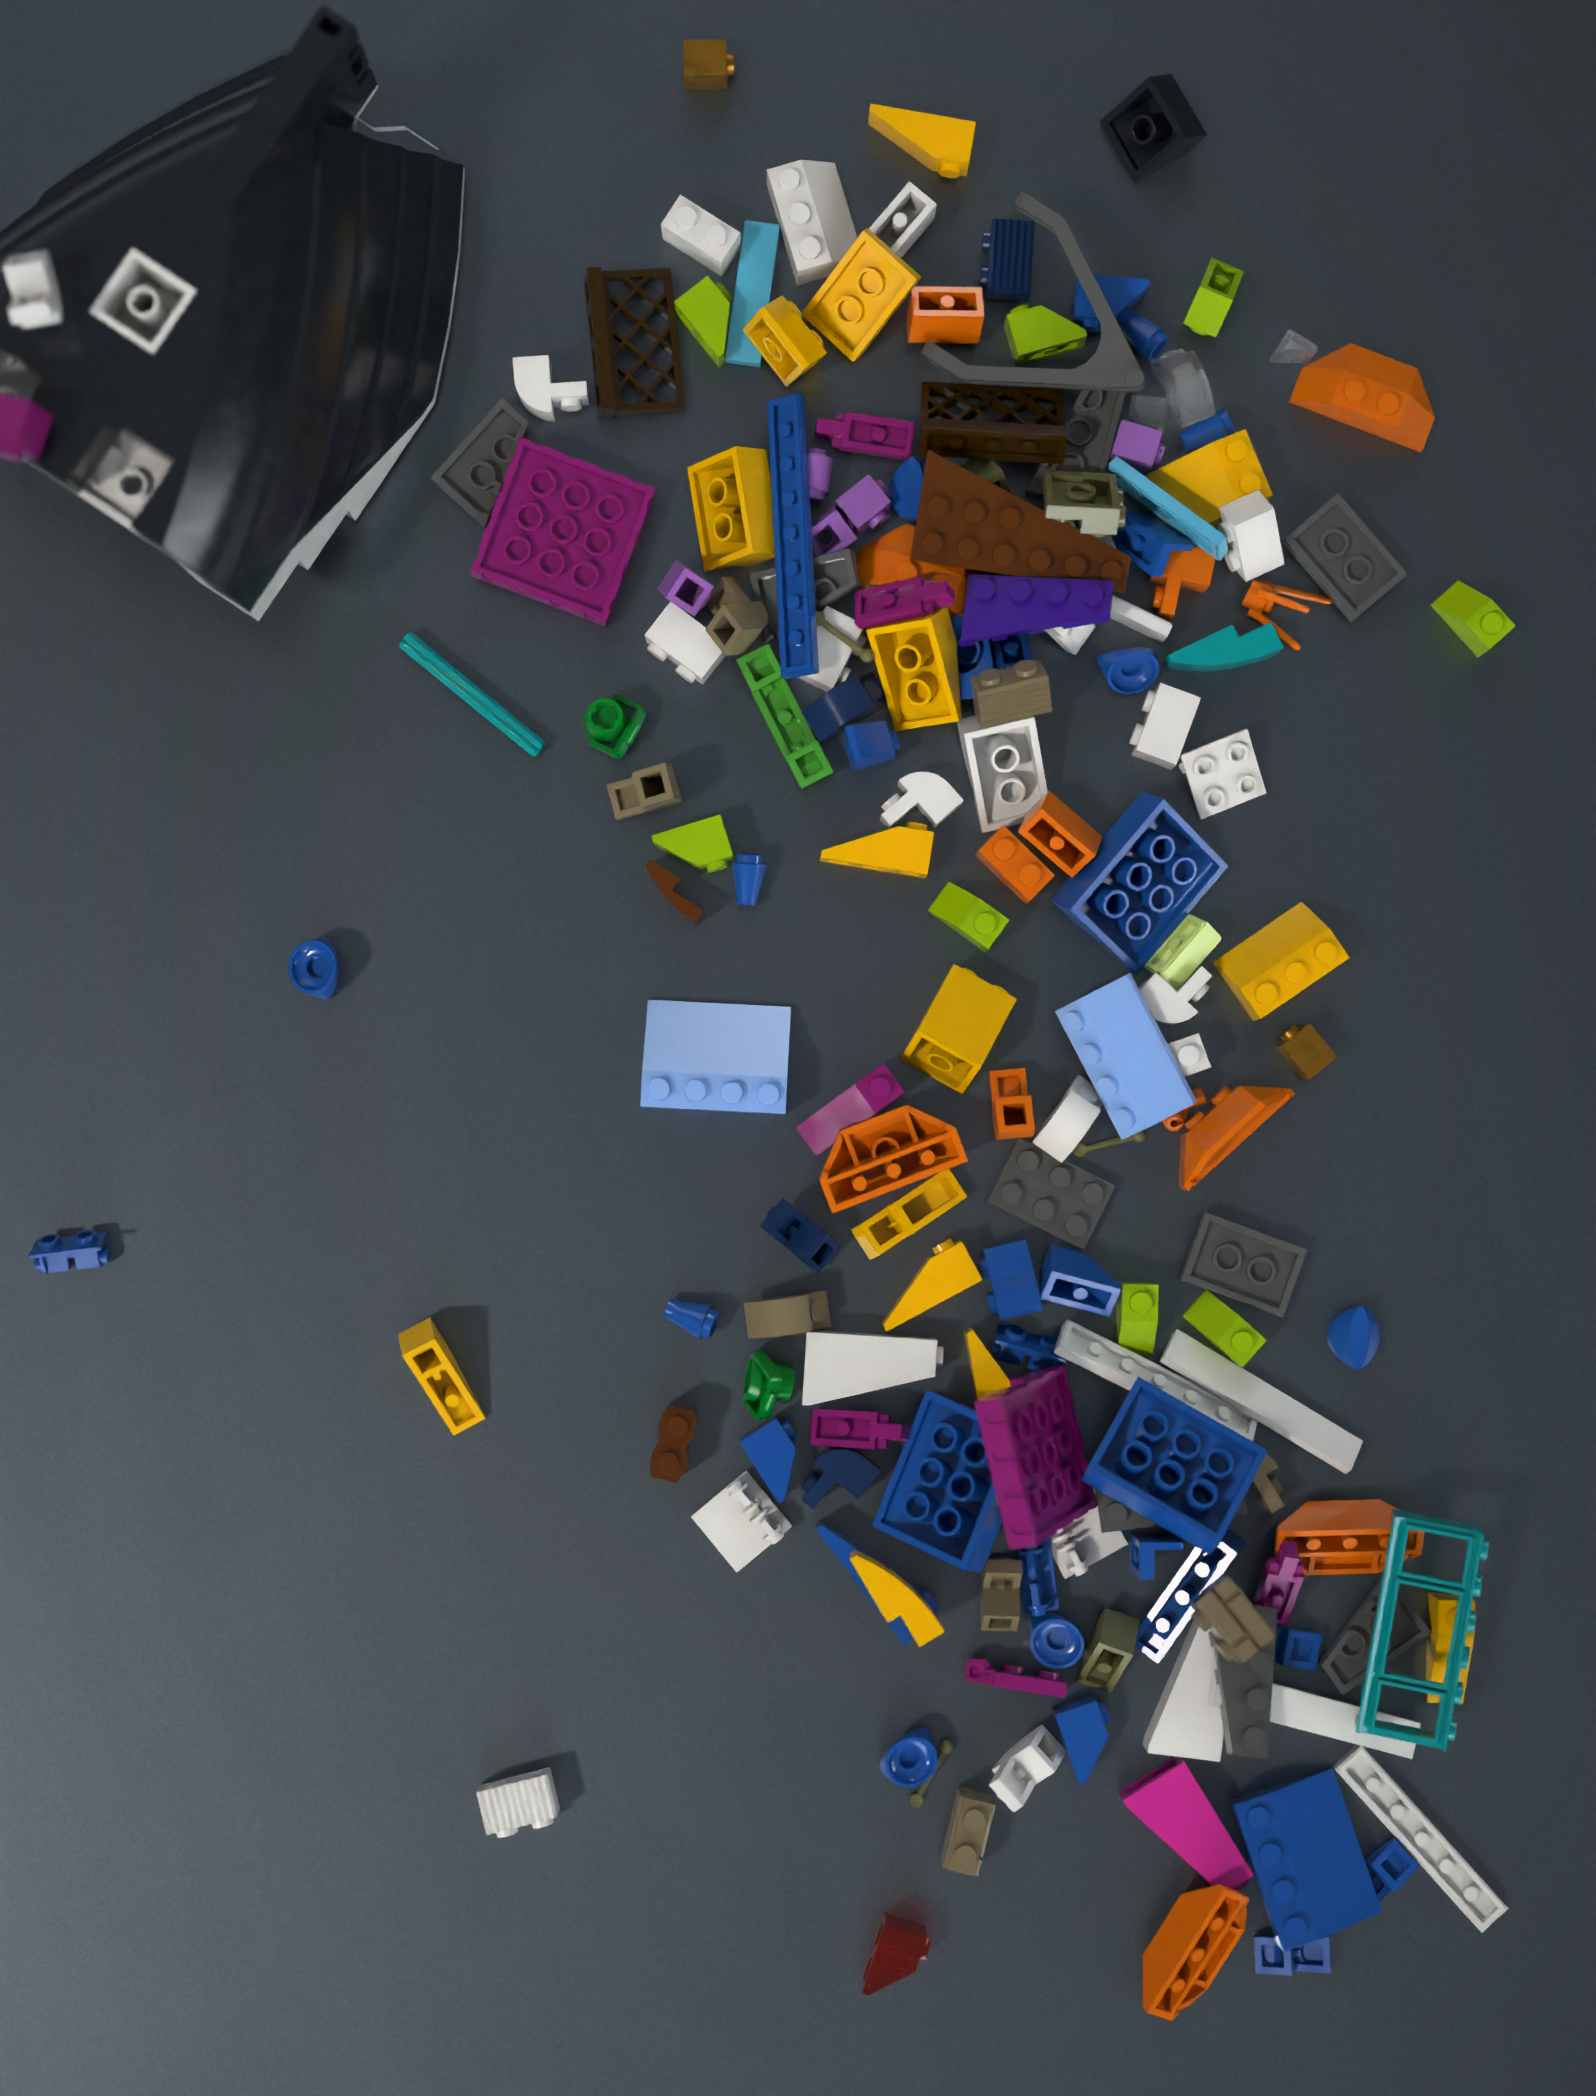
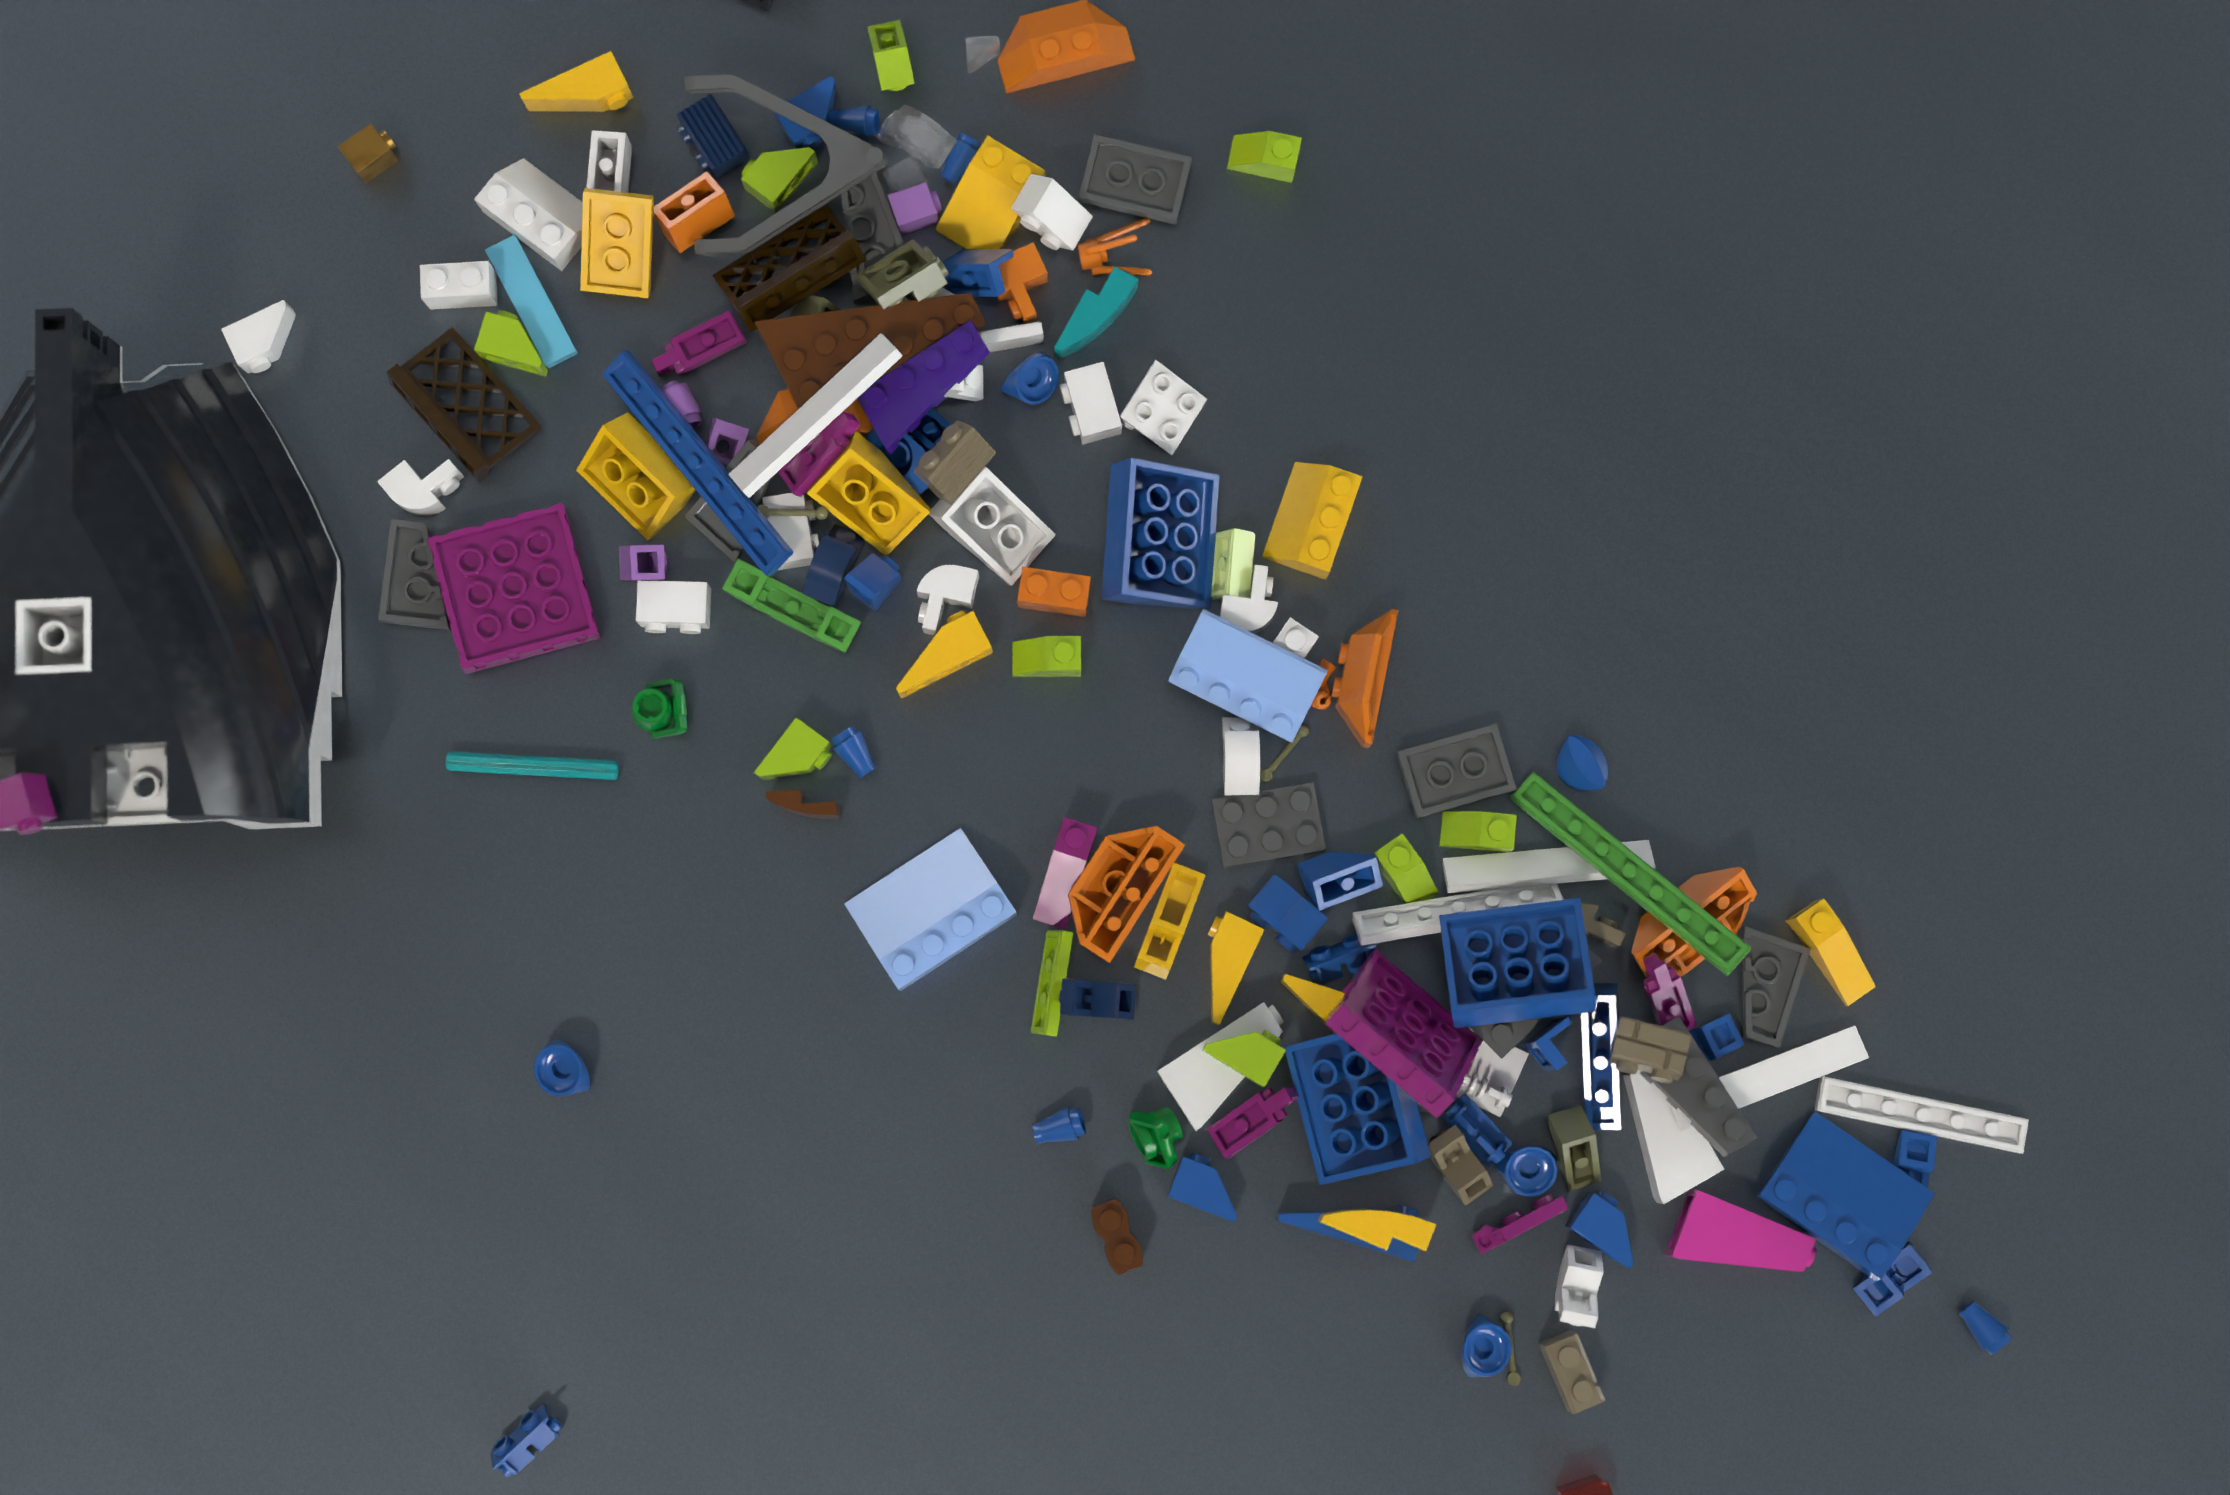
camera: 35 degrees left, 5 degrees down
yellow slope [398,1317,486,1436] -> none
dark tan brick [607,762,682,820] -> none
white hinge [691,1470,792,1573] -> none
dark tan brick [705,577,769,656] -> none
yellow slope [742,295,827,387] -> none
dark tan brick [744,1290,831,1339] -> none
dark blue brick [800,1447,882,1509] -> none
medium lavender brick [835,474,892,536] -> none
blue piece [888,456,925,521] -> none
yellow slope [900,964,1017,1094] -> none
orange brick [989,1068,1035,1140] -> none
orange brick [1018,791,1103,878] -> none
medium azure tile [1108,456,1228,561] -> none
orange wedge [1143,1884,1249,2021] -> none
pearl gold brick [1275,1023,1337,1081] -> none
teal window [1355,1509,1489,1751] -> none
none -> white slope [221,300,296,374]
none -> white tile [728,333,903,497]
none -> lime tile [1031,930,1073,1037]
none -> lime slope [1202,1030,1286,1087]
none -> bright green tile [1510,772,1751,977]
none -> blue cone [1959,1301,2013,1355]

